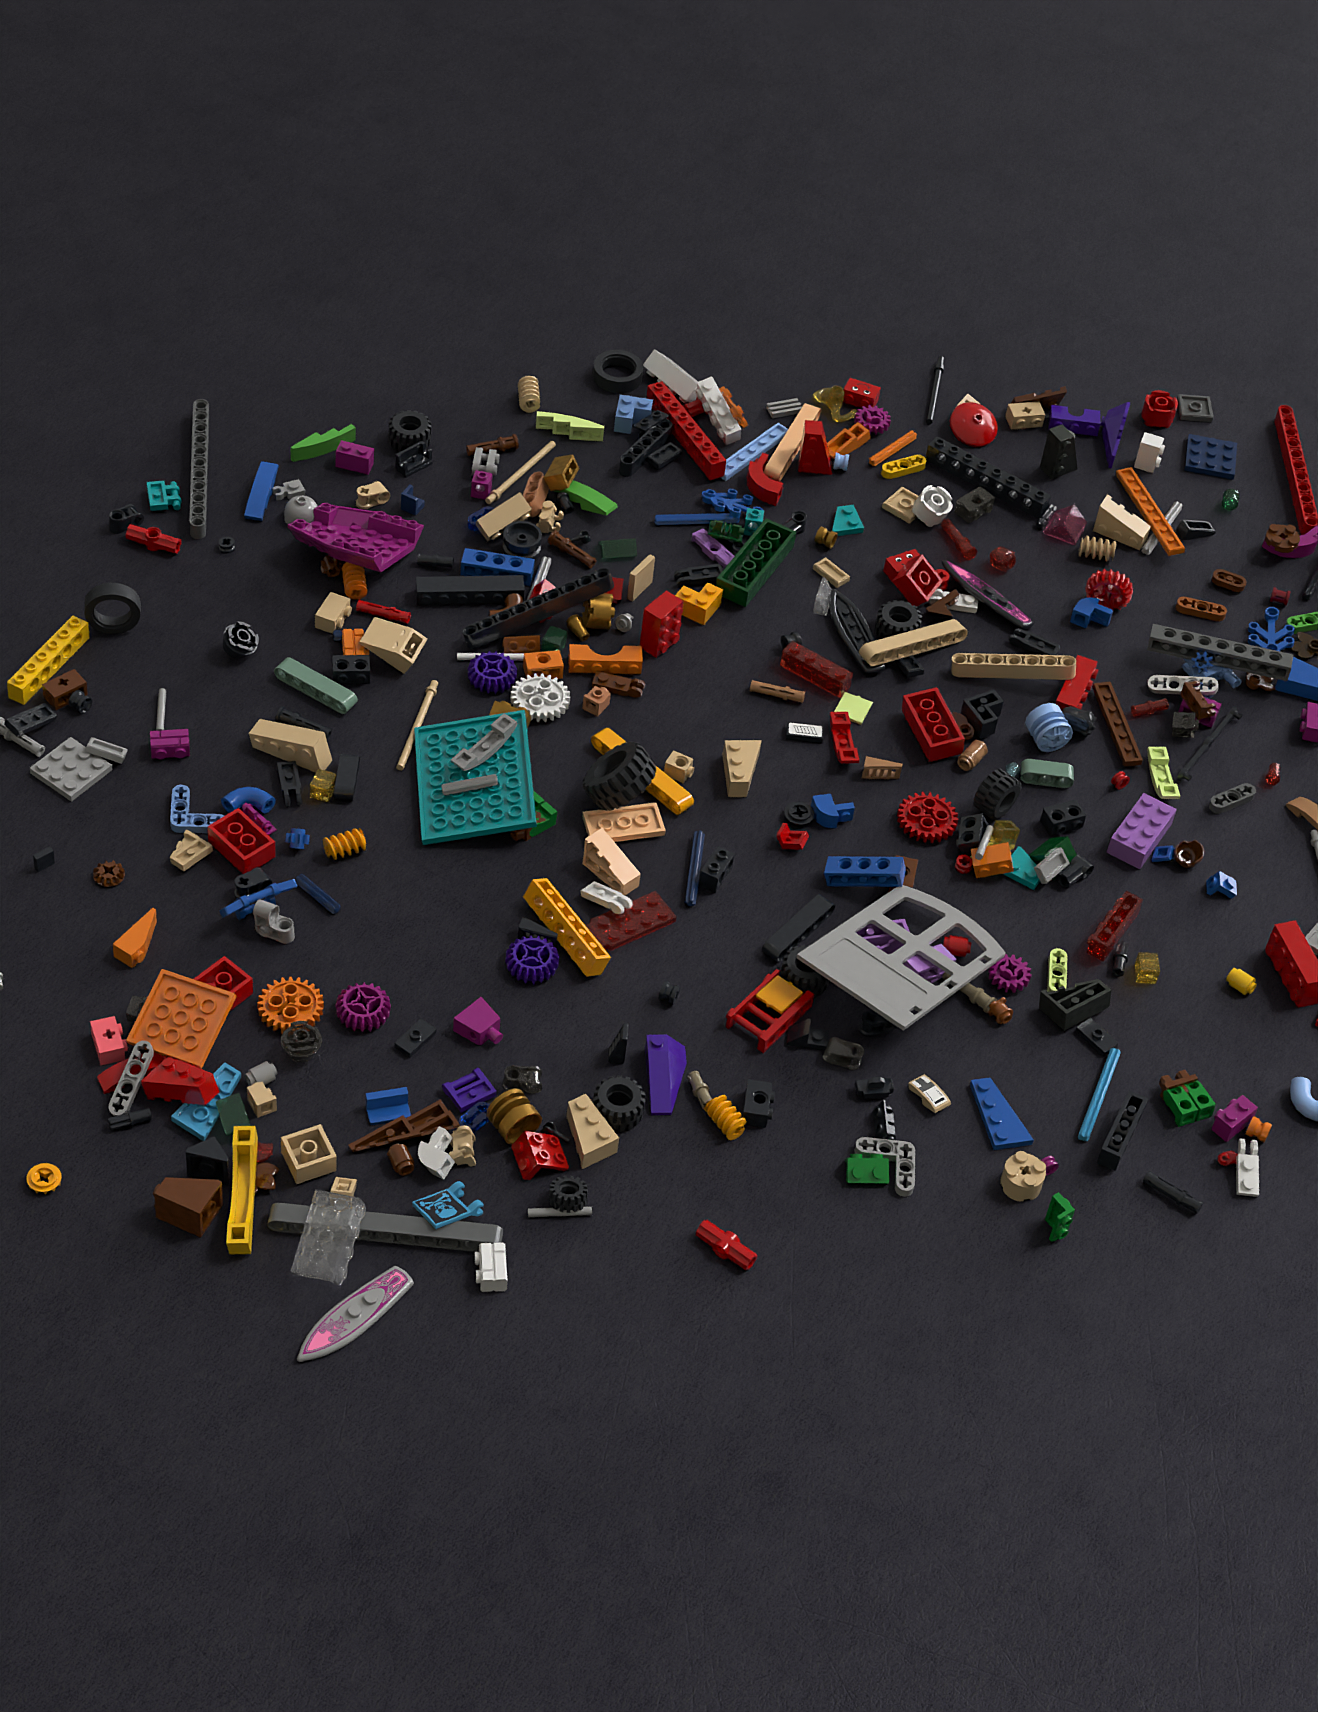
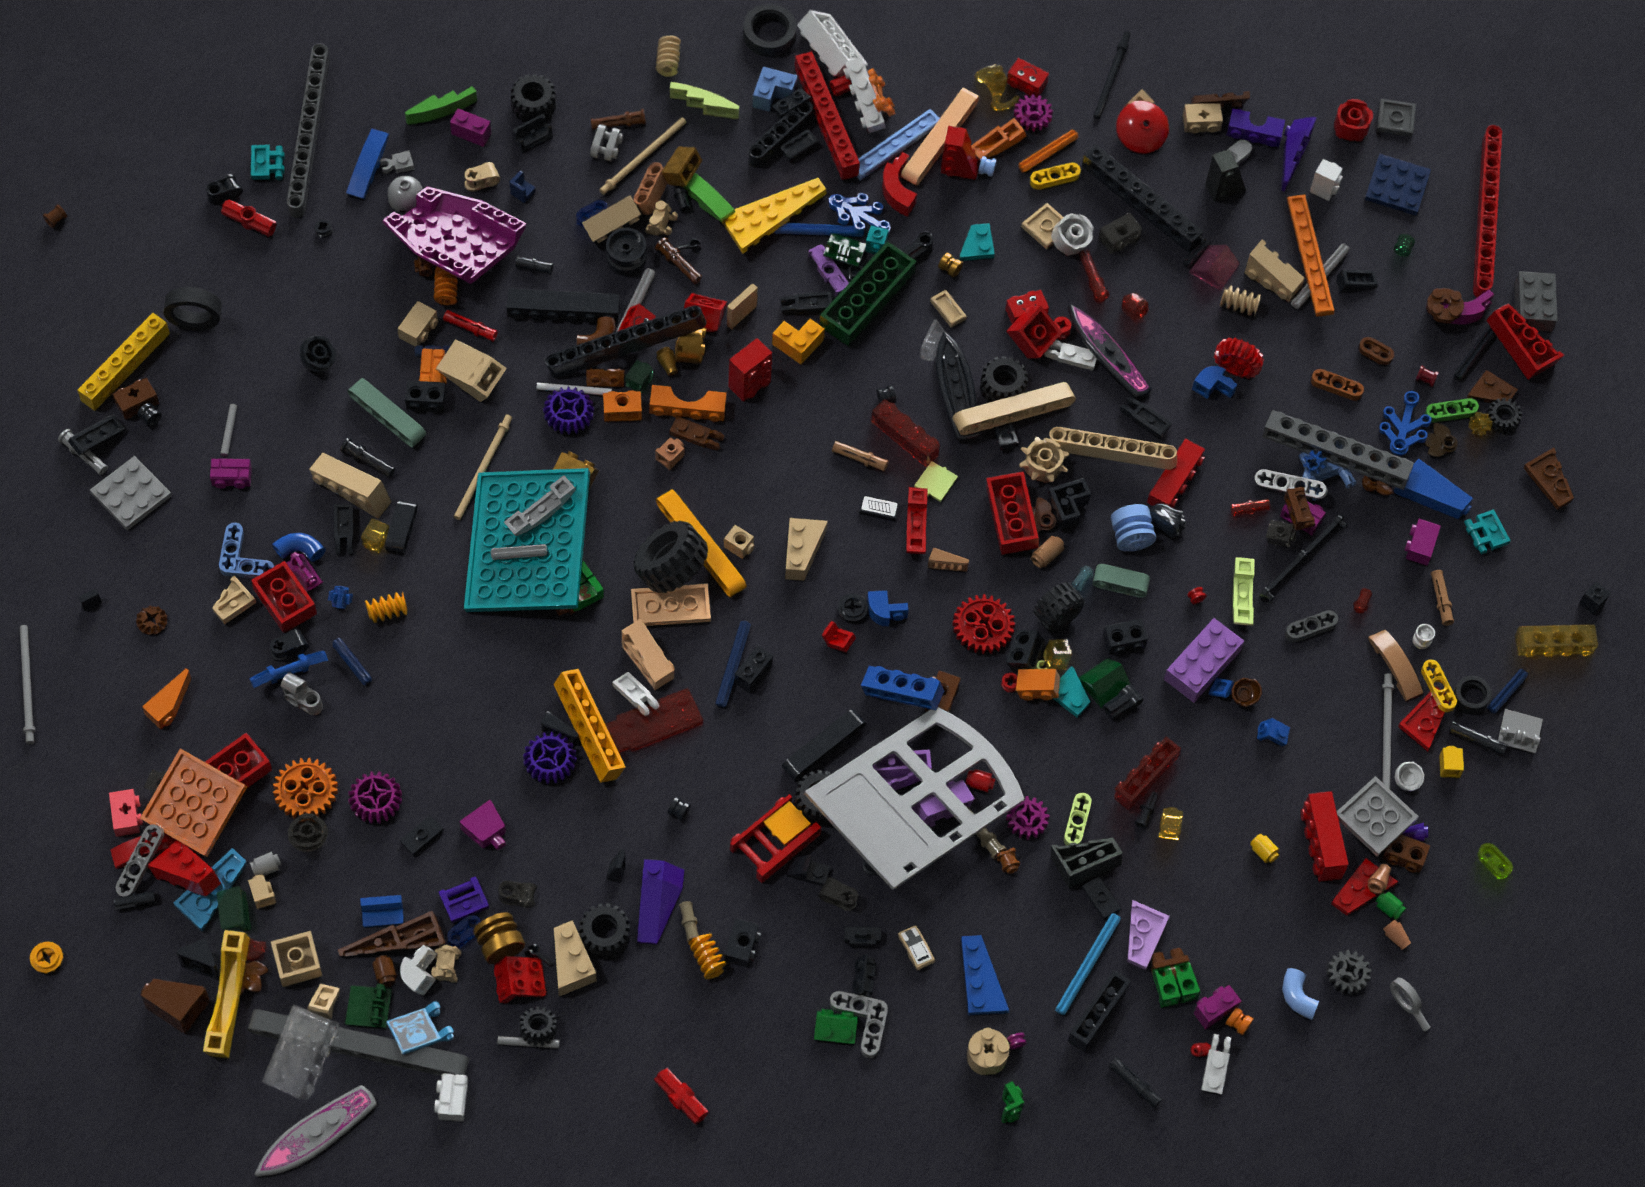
camera: 10 degrees right, 15 degrees up
light grey tile [85,737,128,764] -> none
blue brick [461,548,535,586] -> none
magenta brick [471,470,492,500] -> none
white gear [510,673,570,722] -> none
clear green panel [598,538,637,559] -> none
light grey plate [615,613,634,632] -> none
light grey tile [766,398,802,418] -> none
reddish brown slope [926,589,959,619] -> none
light grey bar [975,825,994,860] -> none
light grey tile [1034,848,1070,884] -> none
reddish brown plate [1092,682,1143,767] -> none
none -> dark green hinge [345,984,392,1028]
none -> yellow wing [722,178,826,254]
none -> tan brick [1019,437,1069,483]
none -> lavender wing [1127,900,1169,970]

